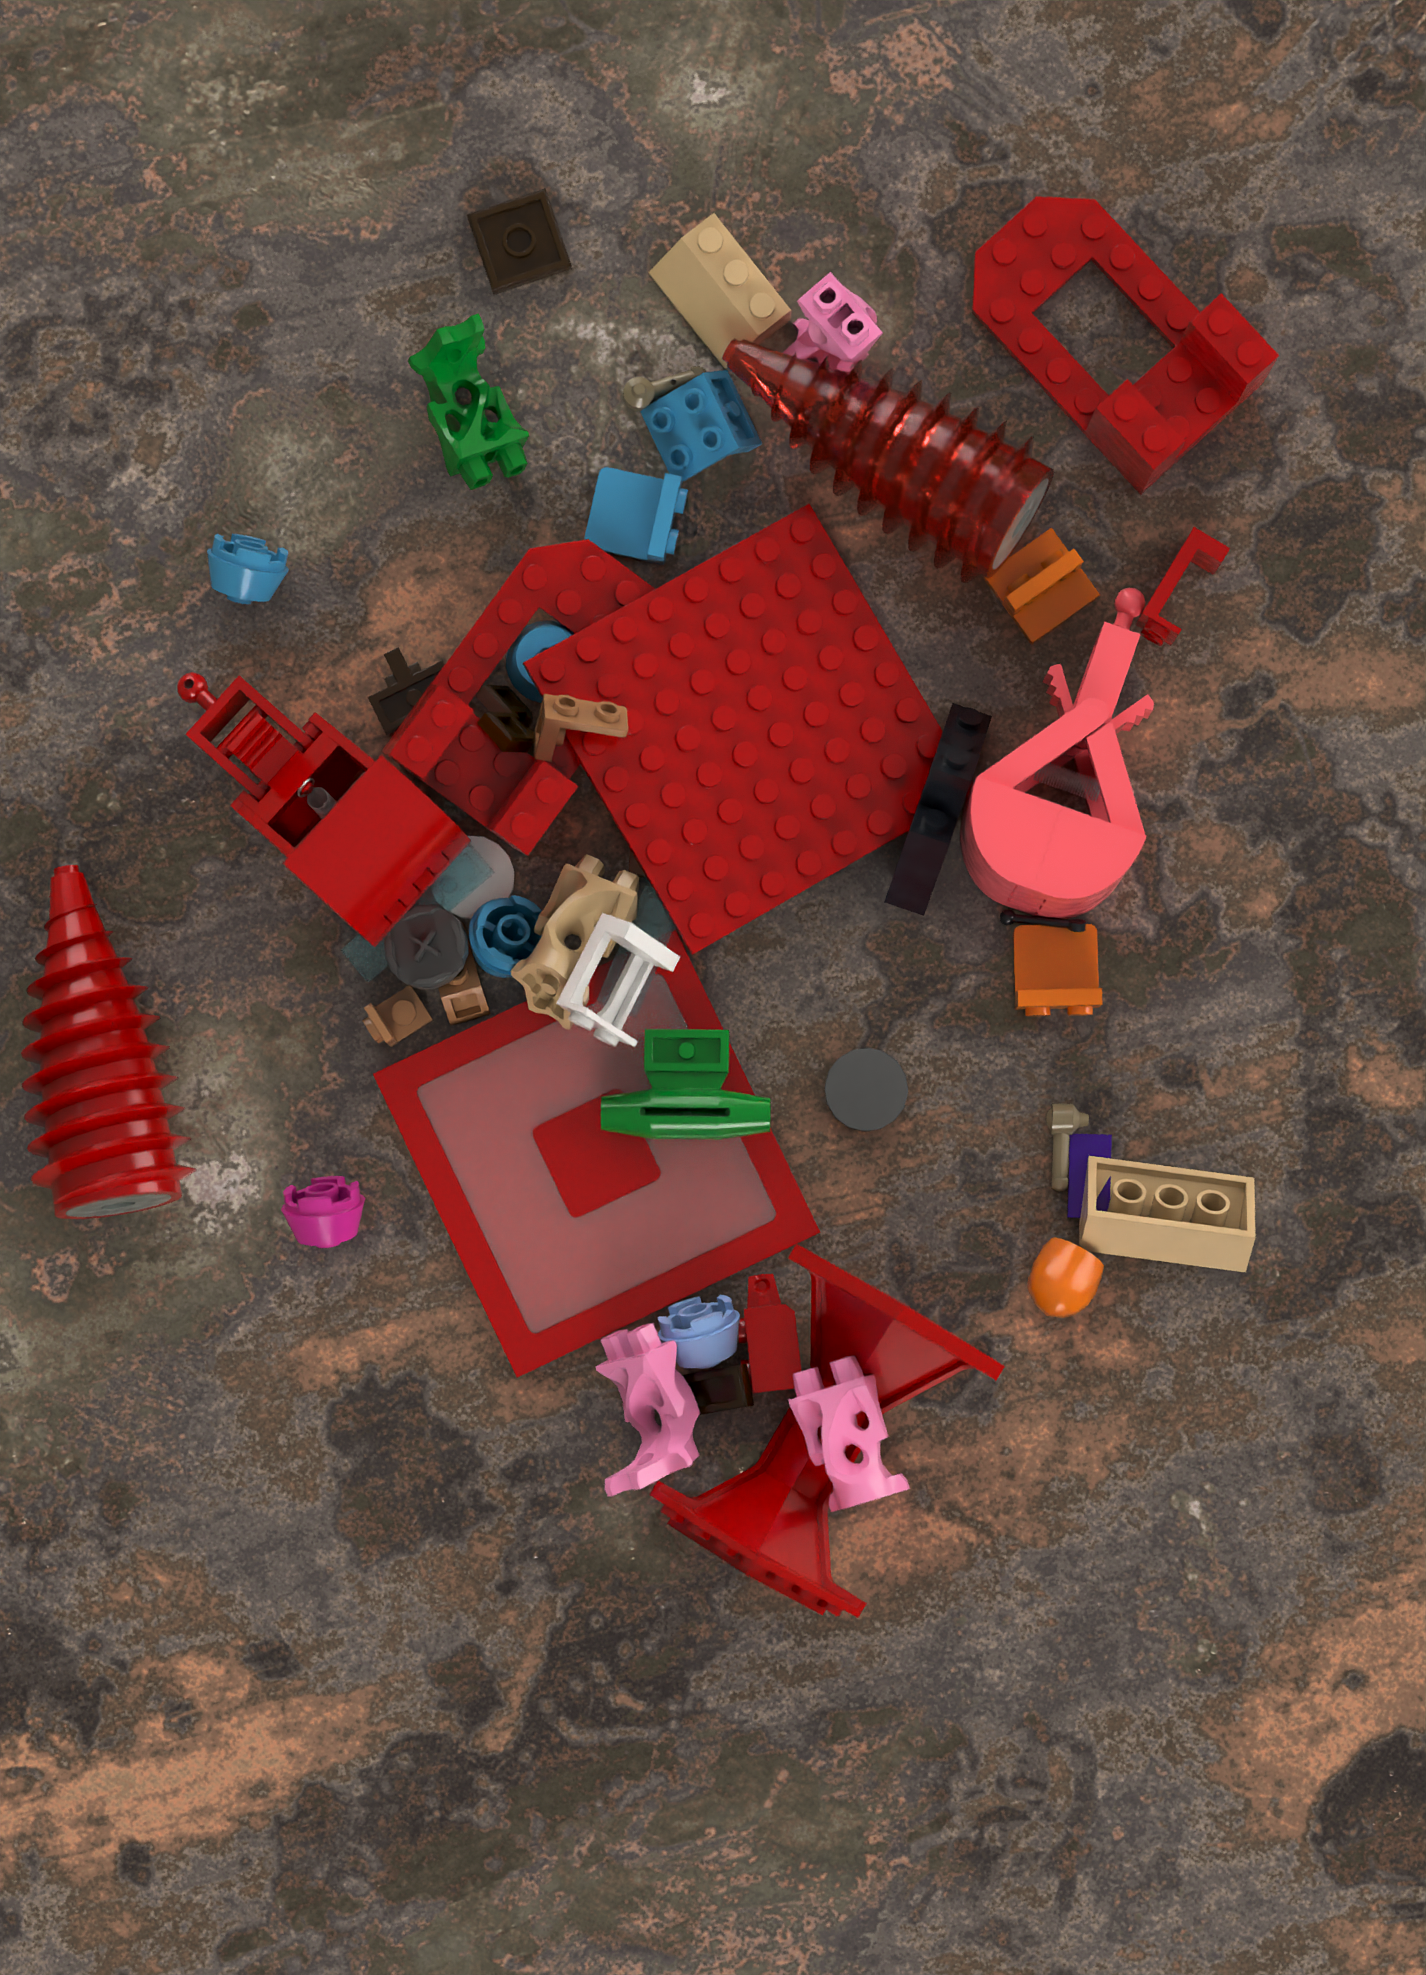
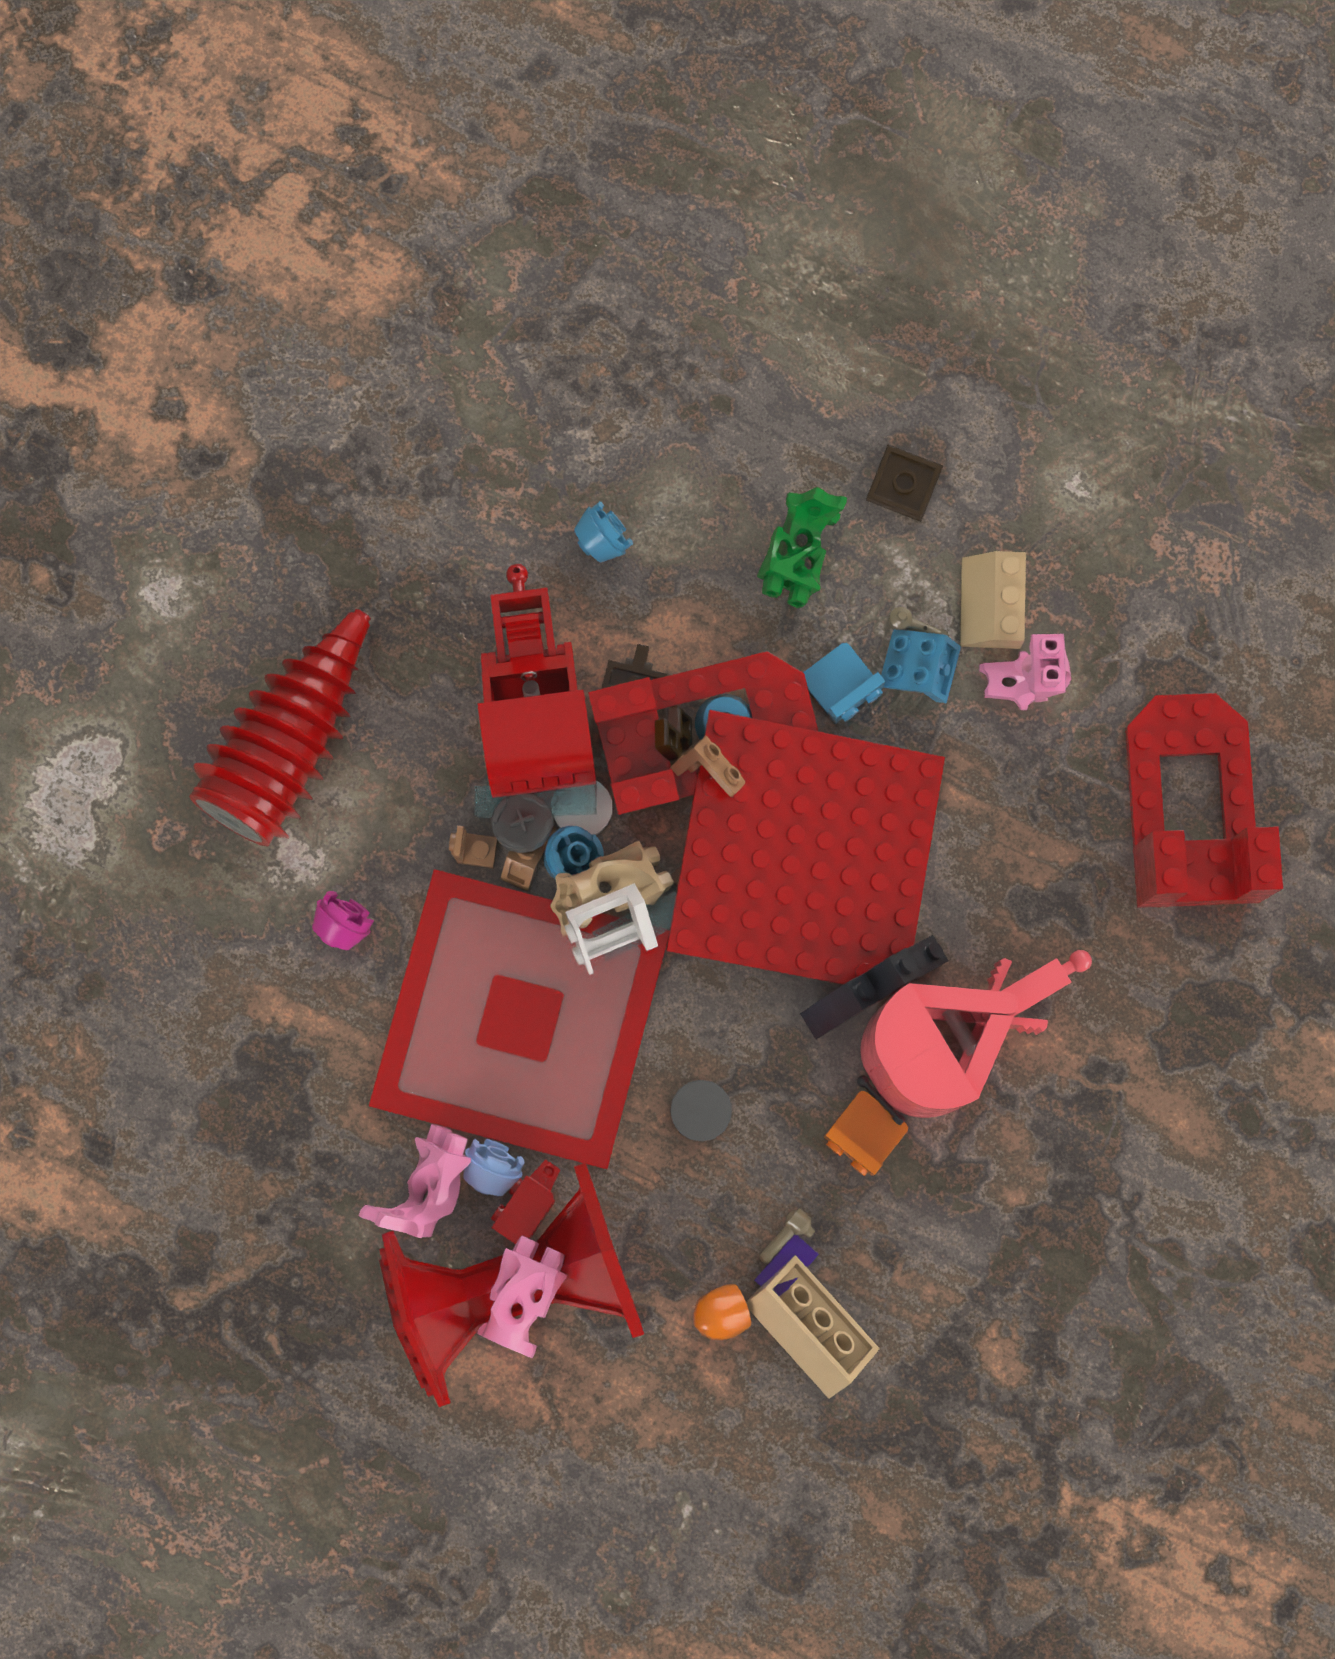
camera: 40 degrees right, 5 degrees down
green plate [601,1029,771,1140] -> none
dark brown tile [682,1364,754,1415] -> none
clear red cone [722,338,1054,584] -> none
orange bracket [983,527,1100,645] -> none
red panel [1135,527,1230,646] -> none

